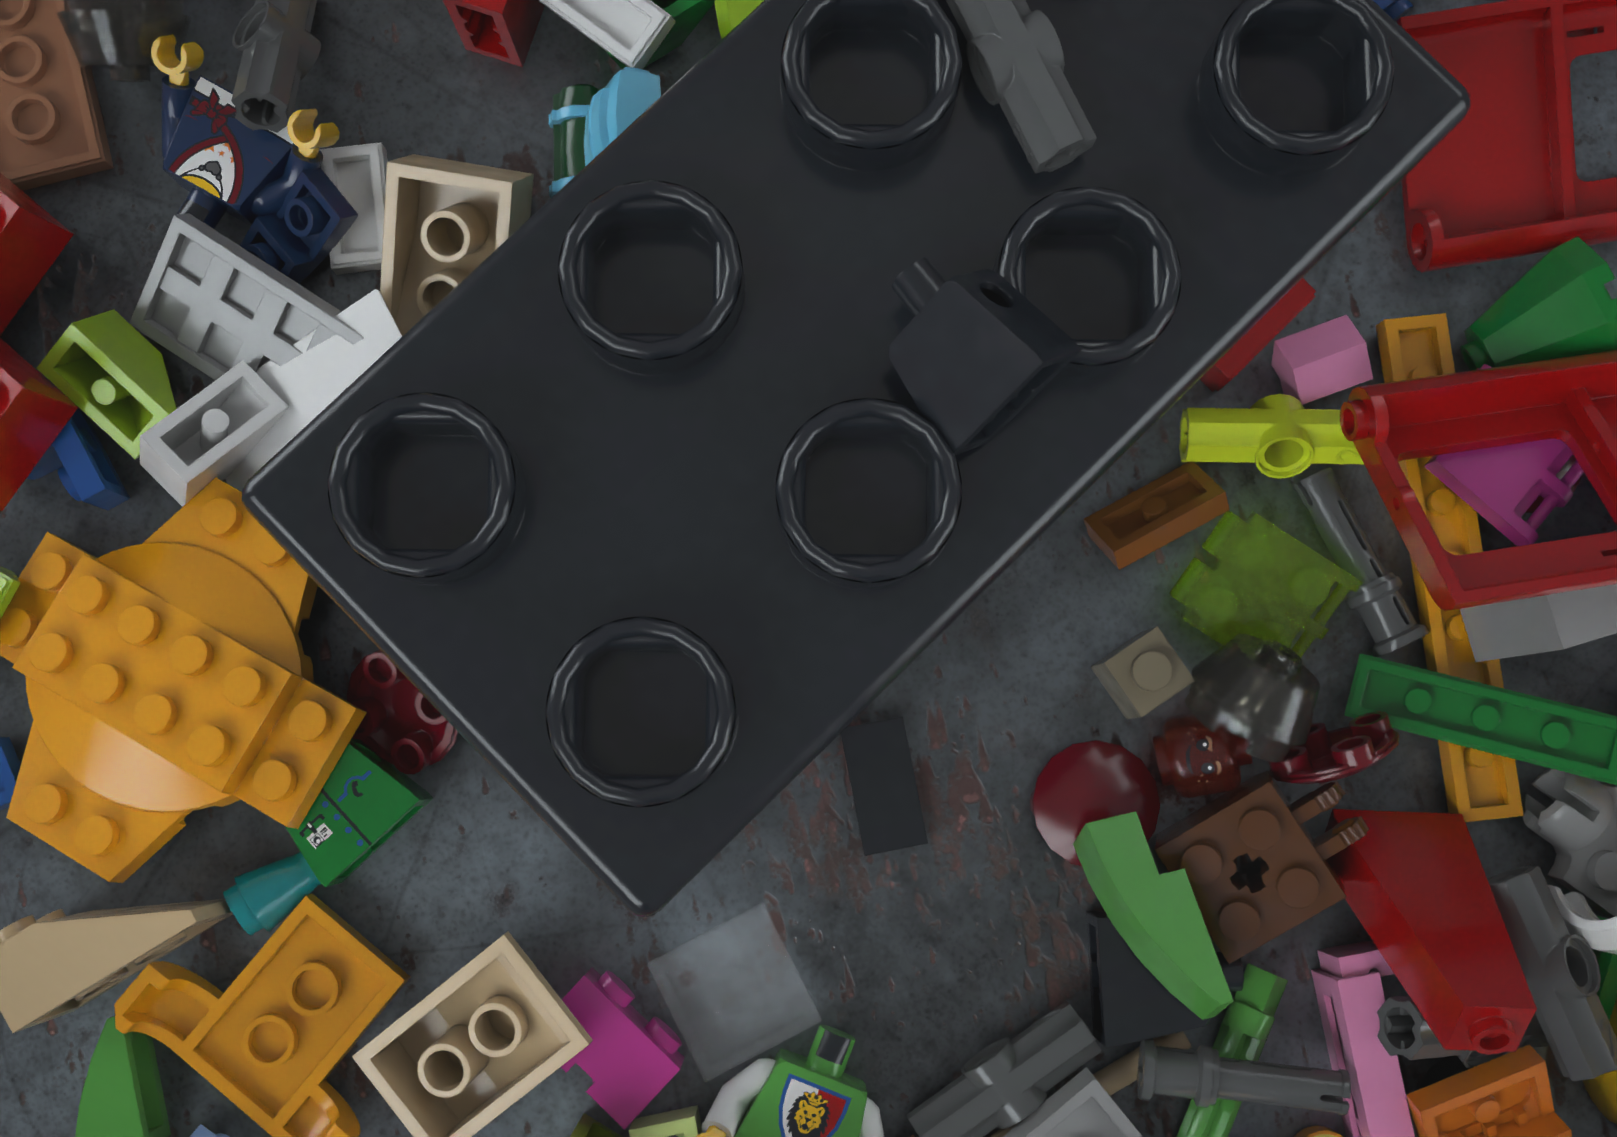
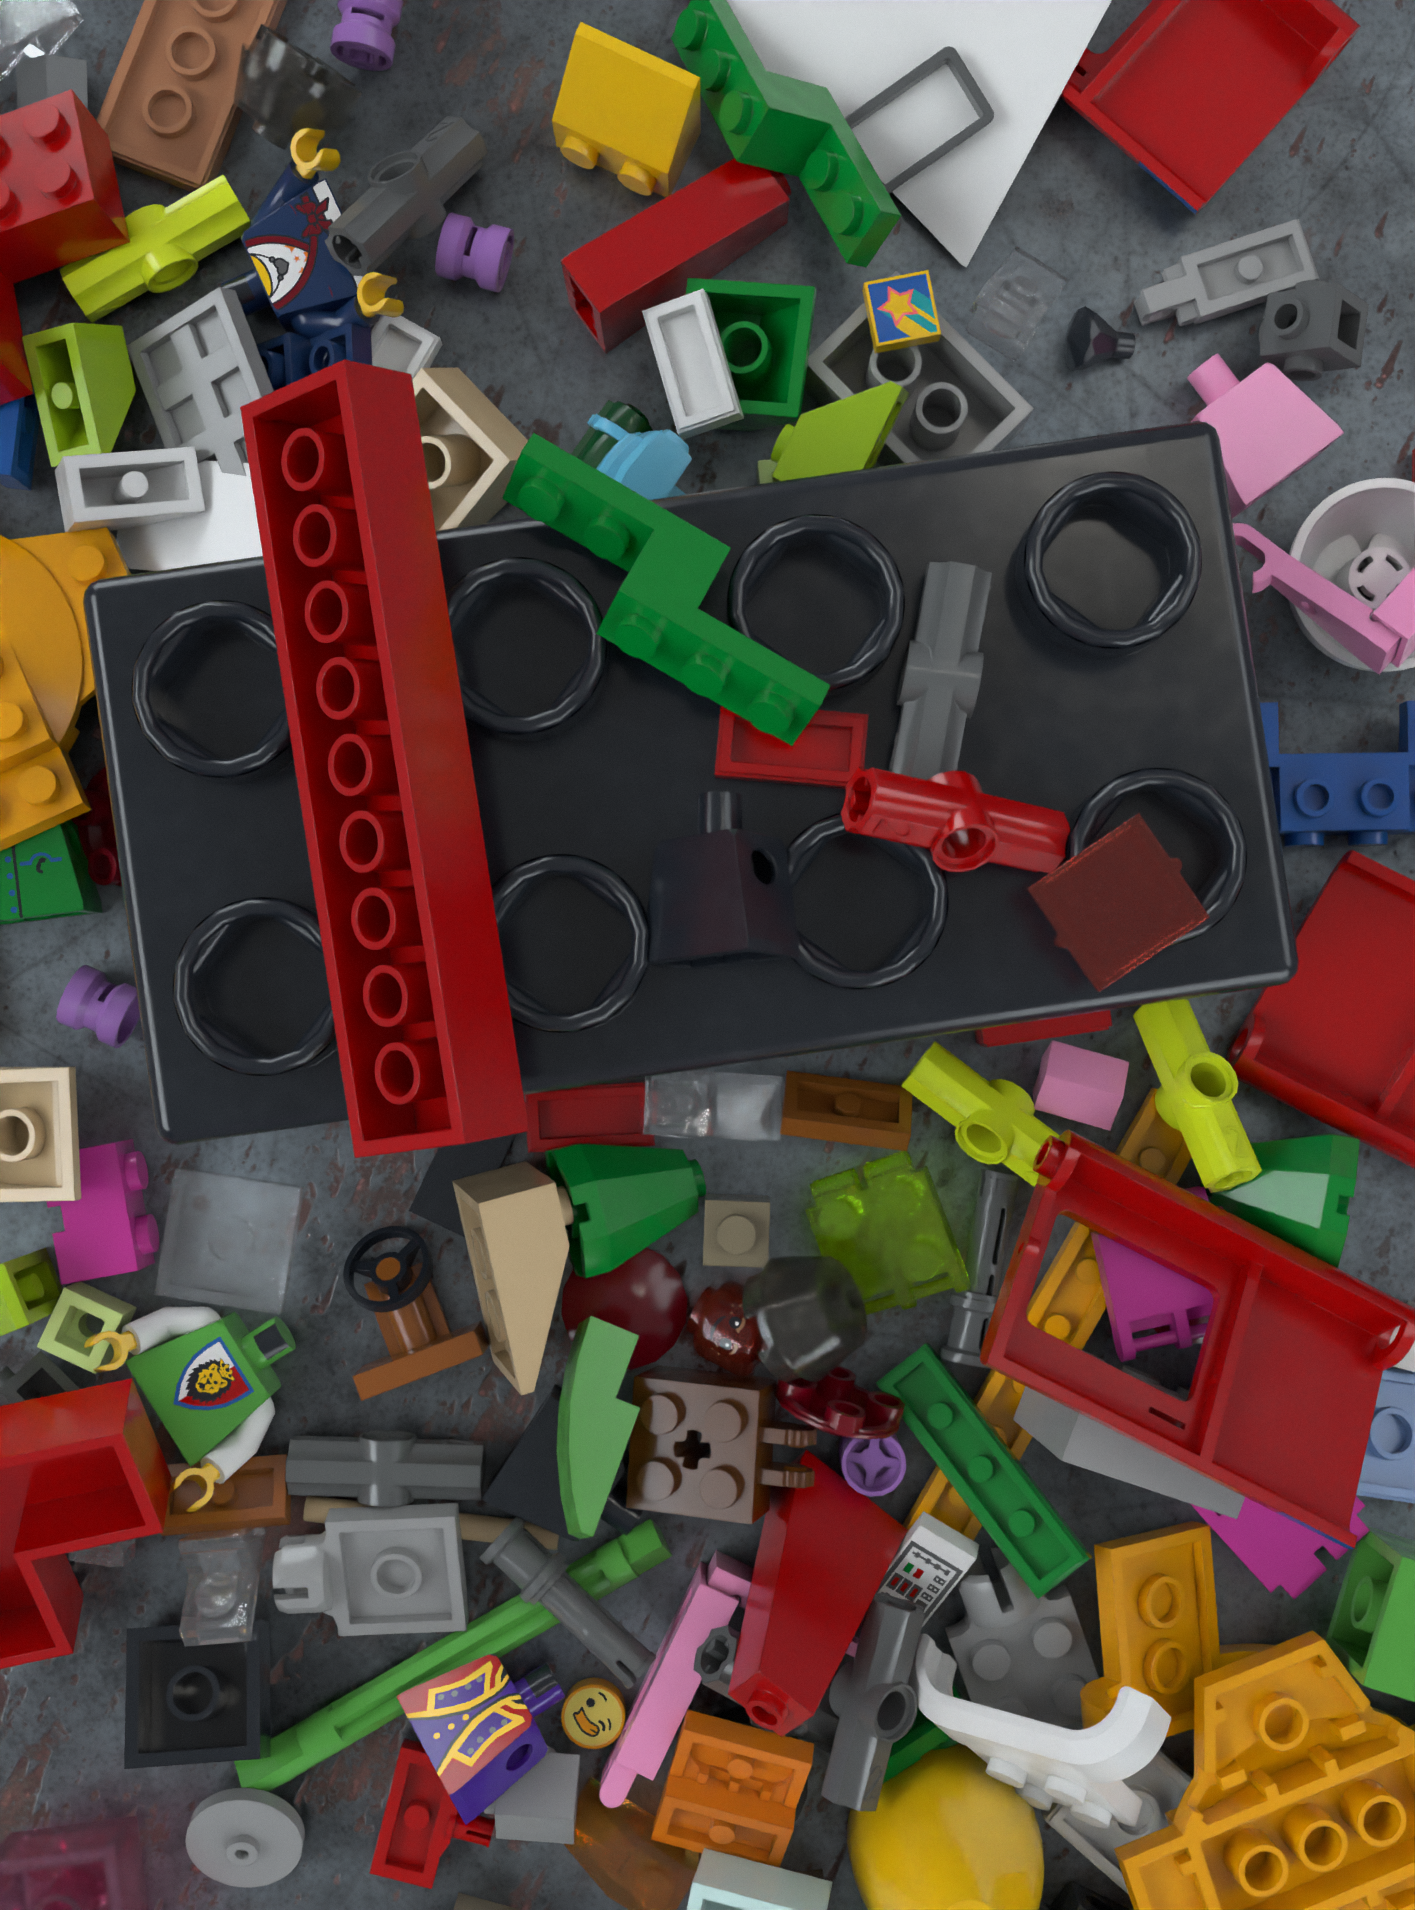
camera: 45 degrees right, 5 degrees up
none -> medium lavender wheel [56,965,140,1048]
none -> neon yellow piece [59,175,251,323]
none -> red brick [240,359,529,1158]
none -> dark orange piece [343,1226,489,1401]
none -> medium lavender wheel [435,212,514,293]
none -> tan slope [452,1161,574,1396]
none -> green bracket [502,433,831,746]
none -> red tile [525,1081,655,1153]
none -> green cone [545,1144,706,1278]
none -> clear slope [643,1071,782,1142]
none -> red tile [715,706,869,789]
none -> medium lavender wheel [838,1434,906,1497]
none -> red piece [841,767,1070,874]
none -> white tile [865,1511,979,1627]
none -> clear red piece [1027,813,1210,992]
none -> neon yellow piece [1133,999,1262,1193]

